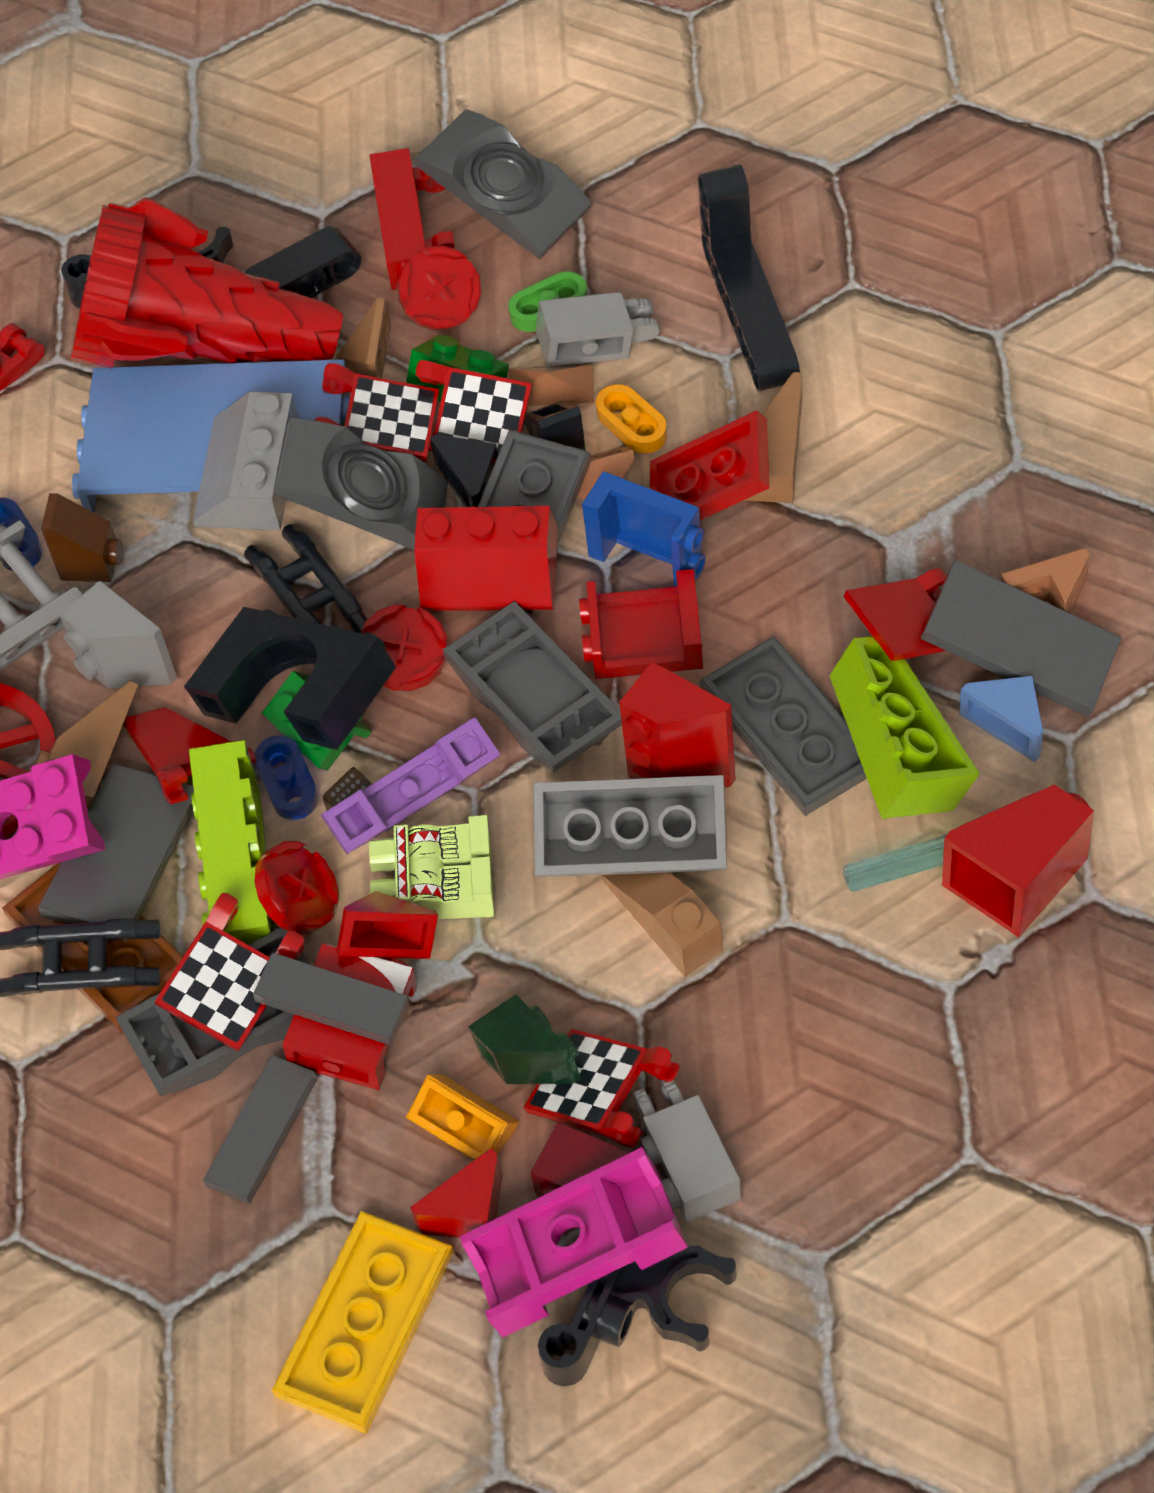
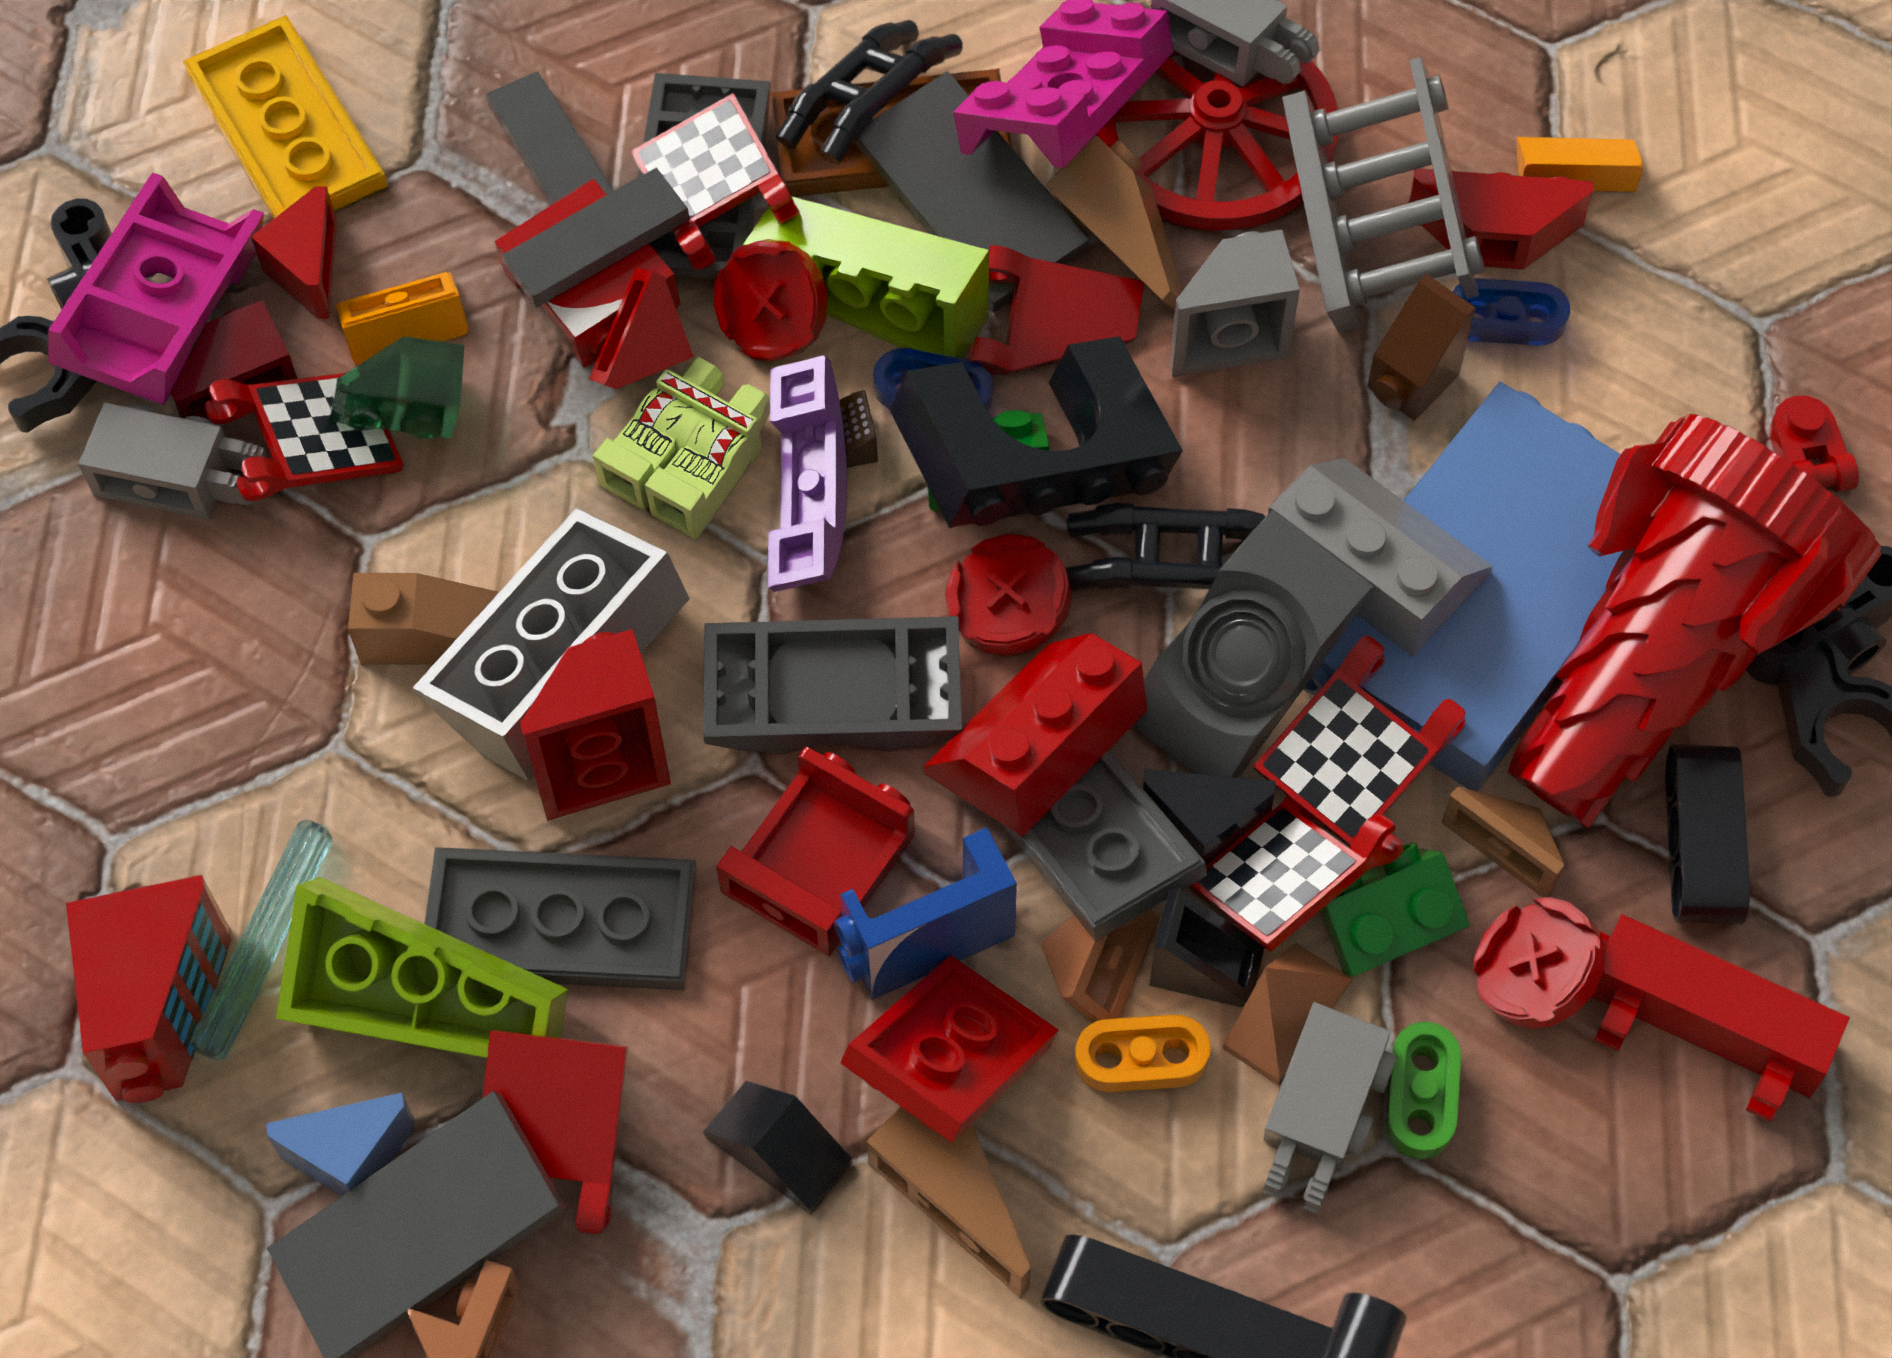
camera: 120 degrees right, 5 degrees up
dark grey slope [414,109,591,259] -> none
none -> black slope [703,1081,853,1215]

